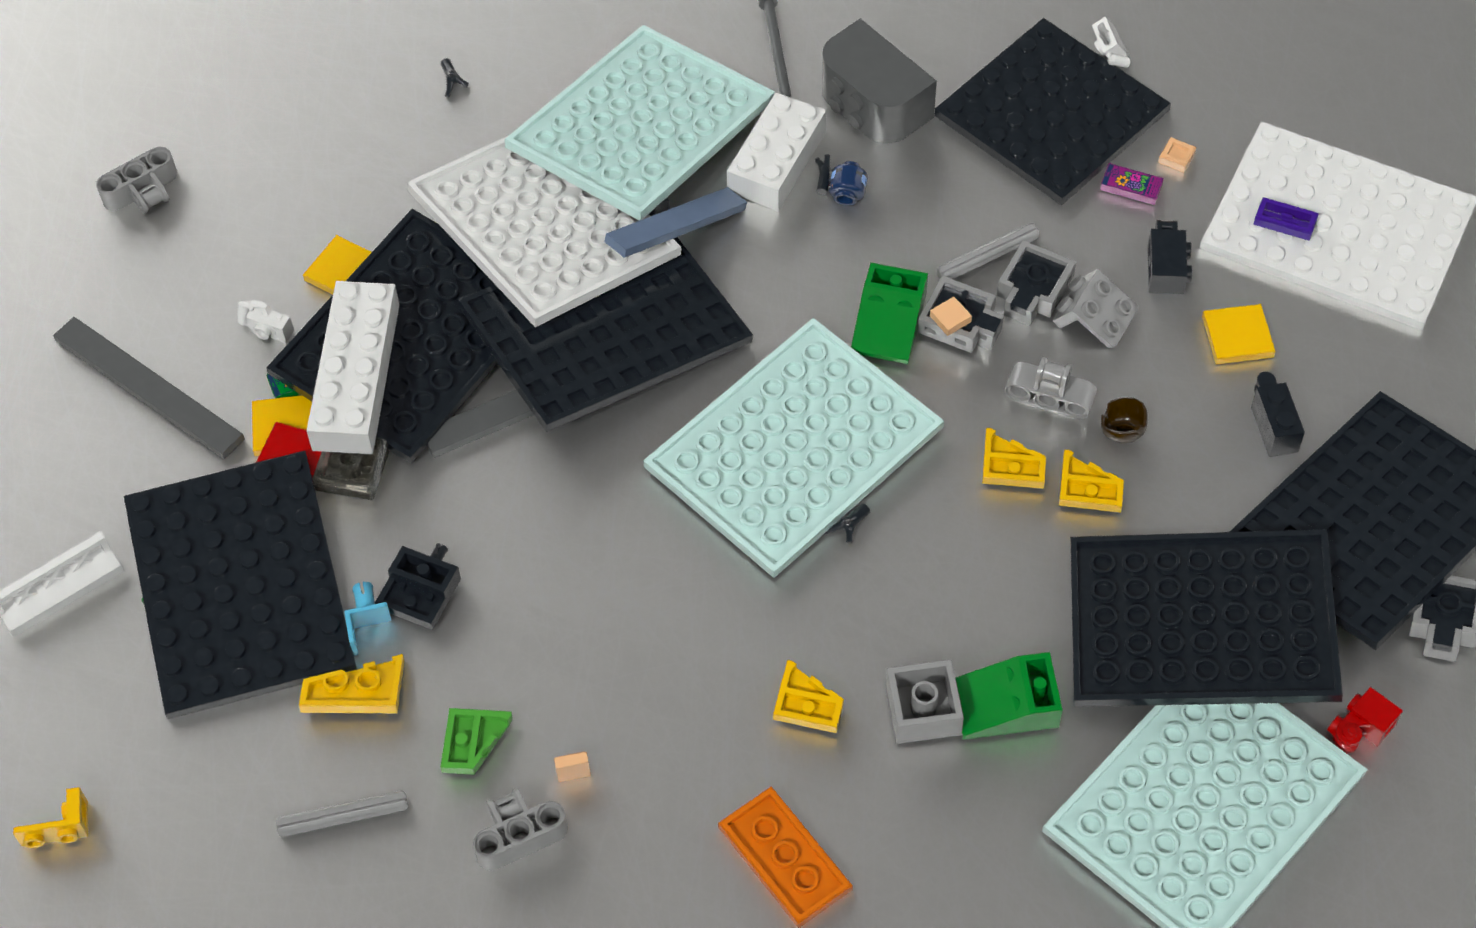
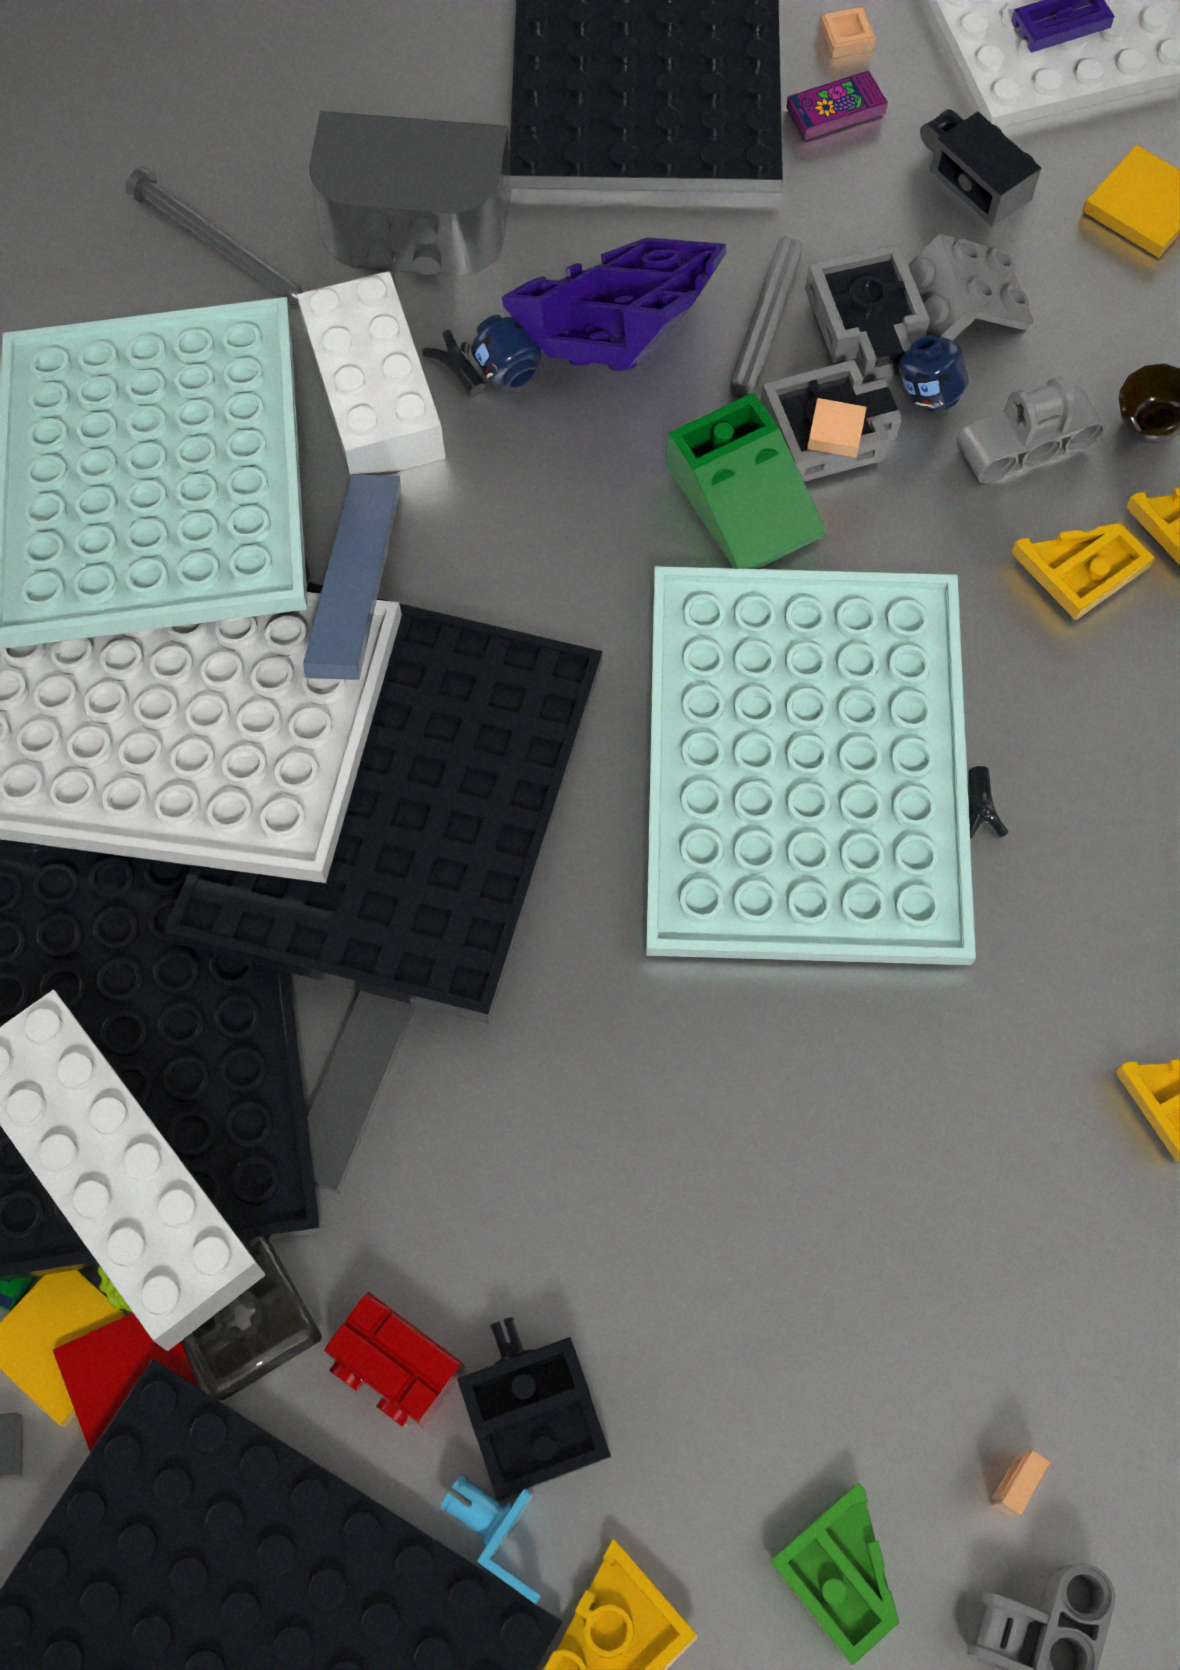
camera: 45 degrees left, 10 degrees up
none -> red brick [324,1291,465,1428]
none -> dark purple wedge [502,238,726,371]
none -> dark blue head [900,335,969,412]

